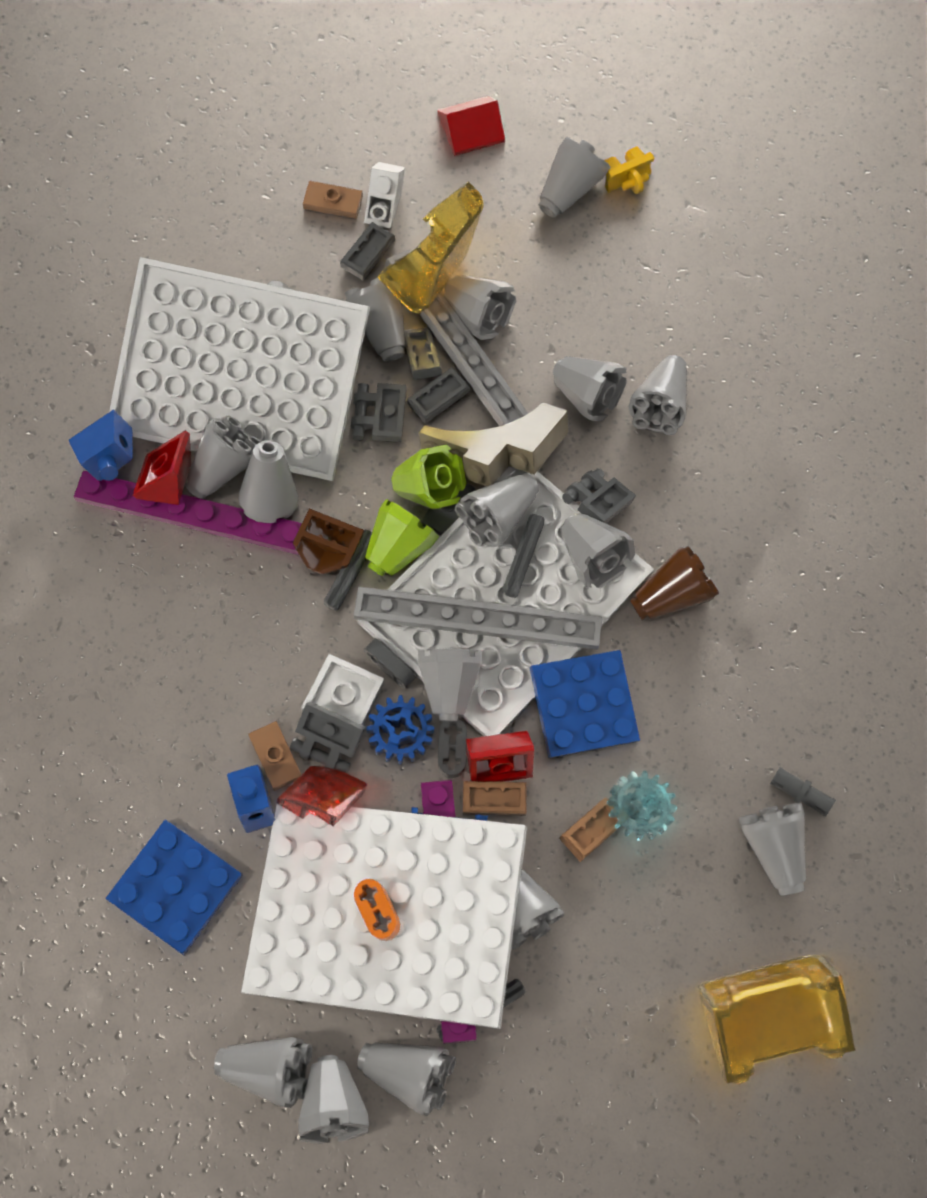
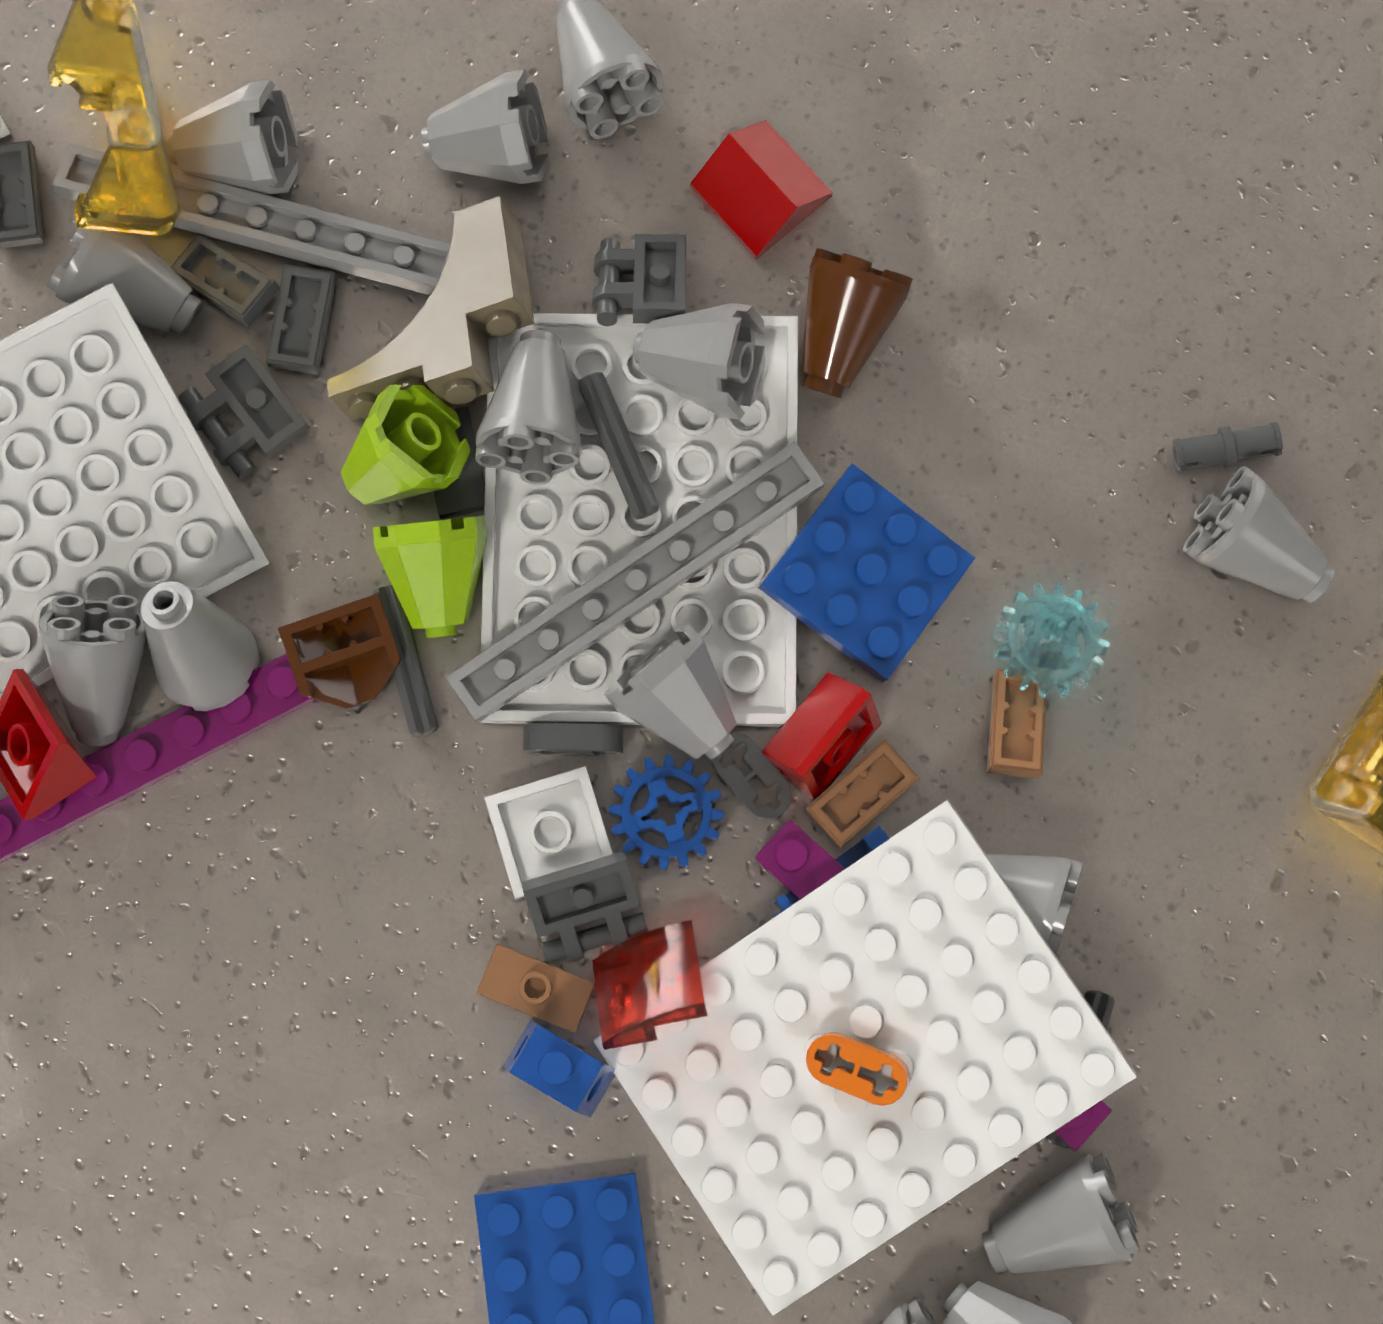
camera: 40 degrees left, 10 degrees up
none -> red slope [690,120,833,260]

